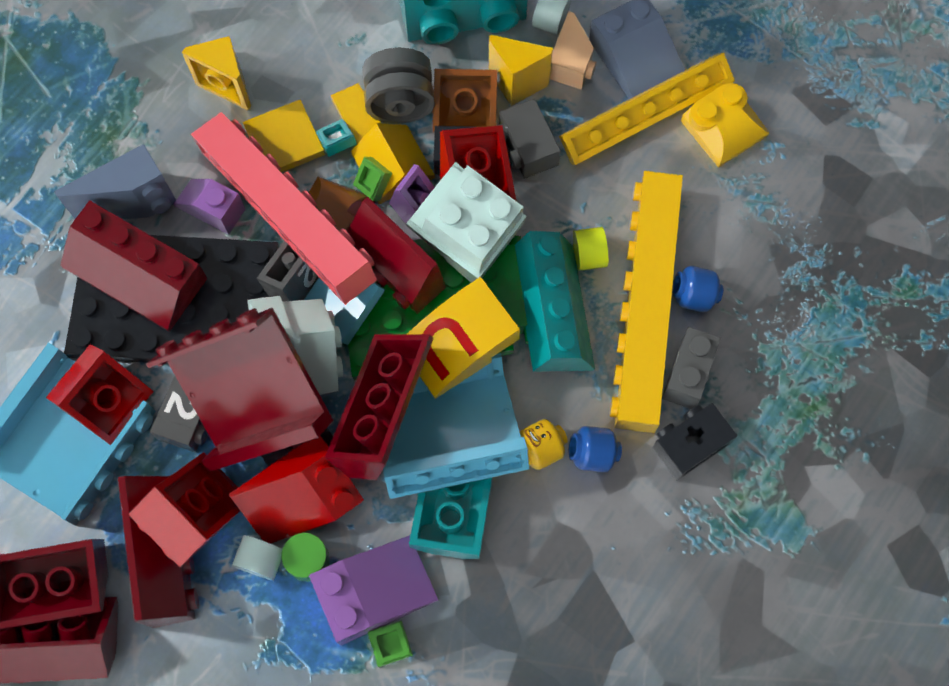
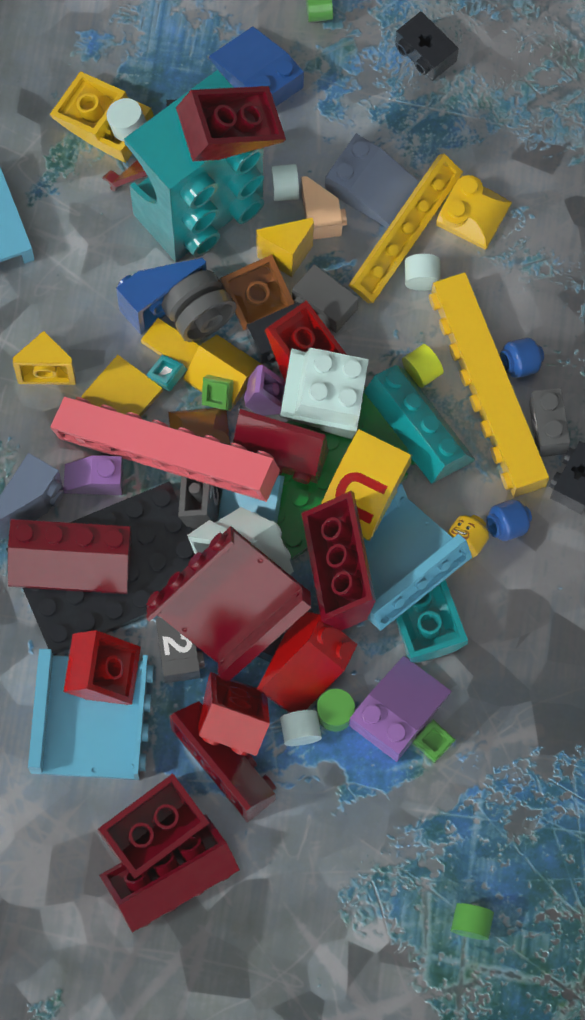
camera: 30 degrees left, 0 degrees up
none -> blue slope [116,258,207,335]
none -> light aqua piece [405,254,441,291]

